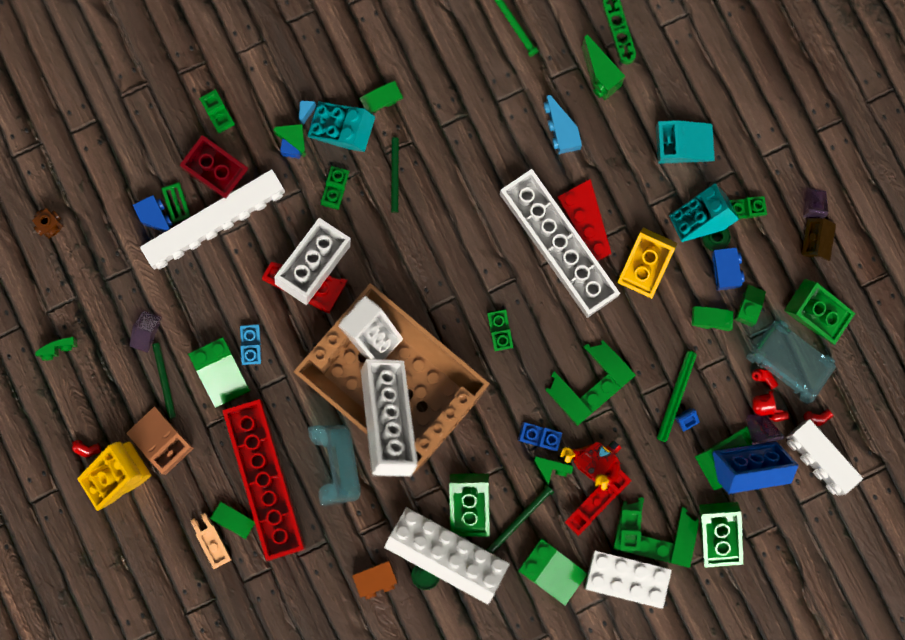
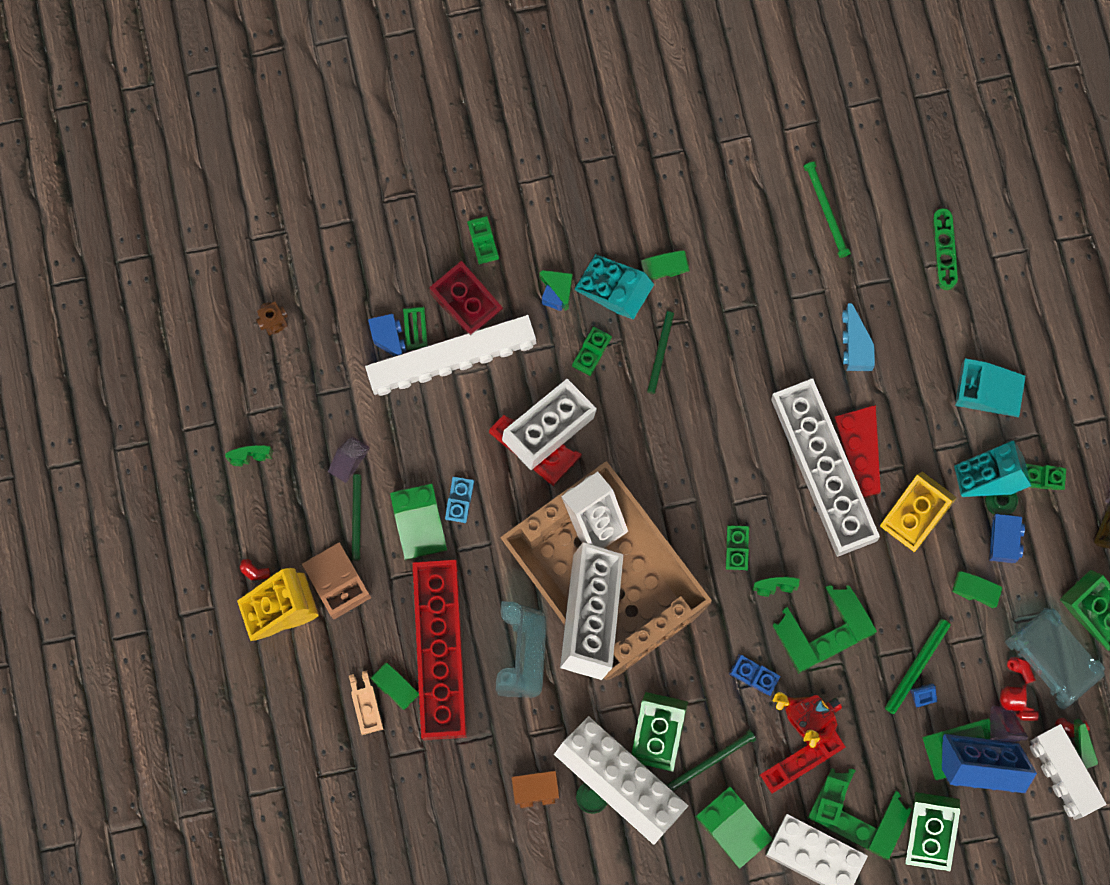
camera: 20 degrees right, 5 degrees down
dark azure slope [299,101,316,124] -> none
green slope [534,457,573,485] -> none
green slope [582,34,625,100] -> none
green slope [734,284,766,327] -> none
none -> green slope [753,577,800,597]
none -> green slope [1074,718,1098,769]

